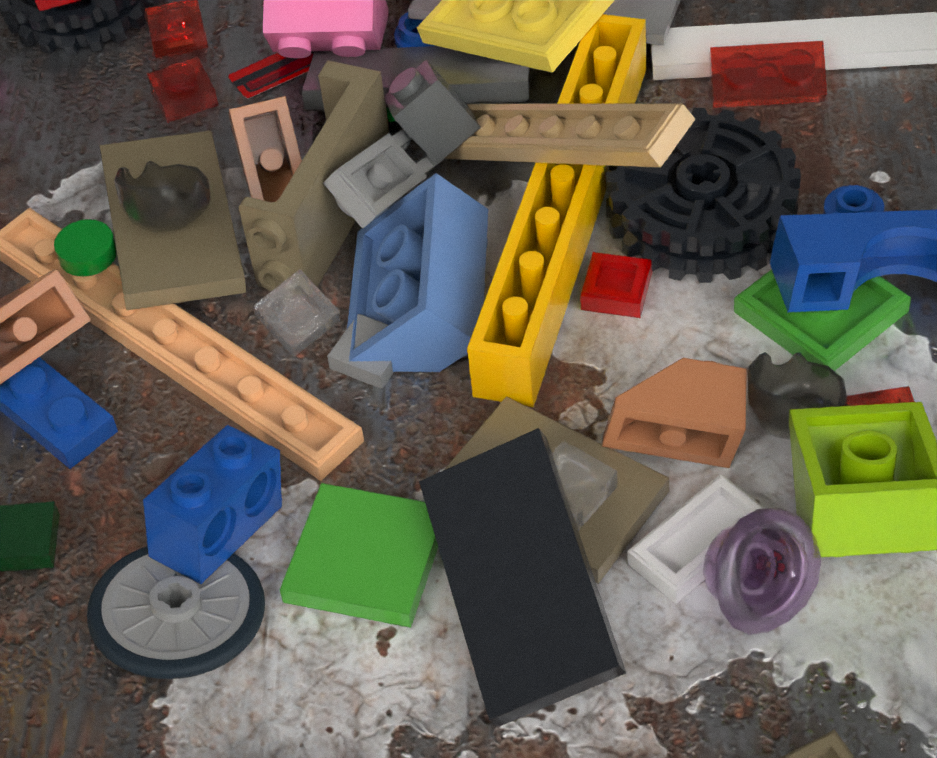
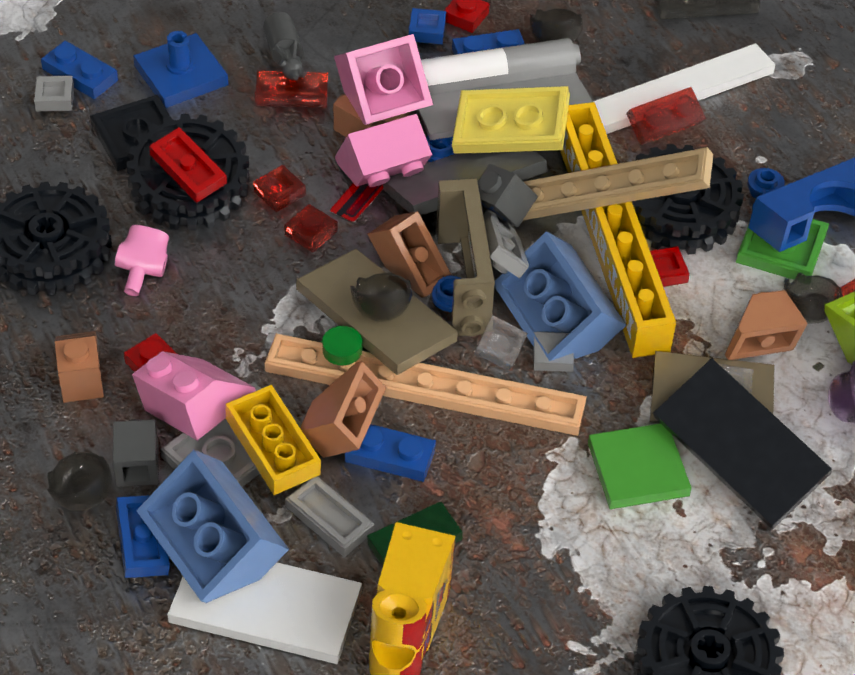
camera: 35 degrees left, 0 degrees up
light grey wheel [87,546,265,679] -> none
blue brick [143,425,282,584] -> none
white tile [627,474,770,604] -> none

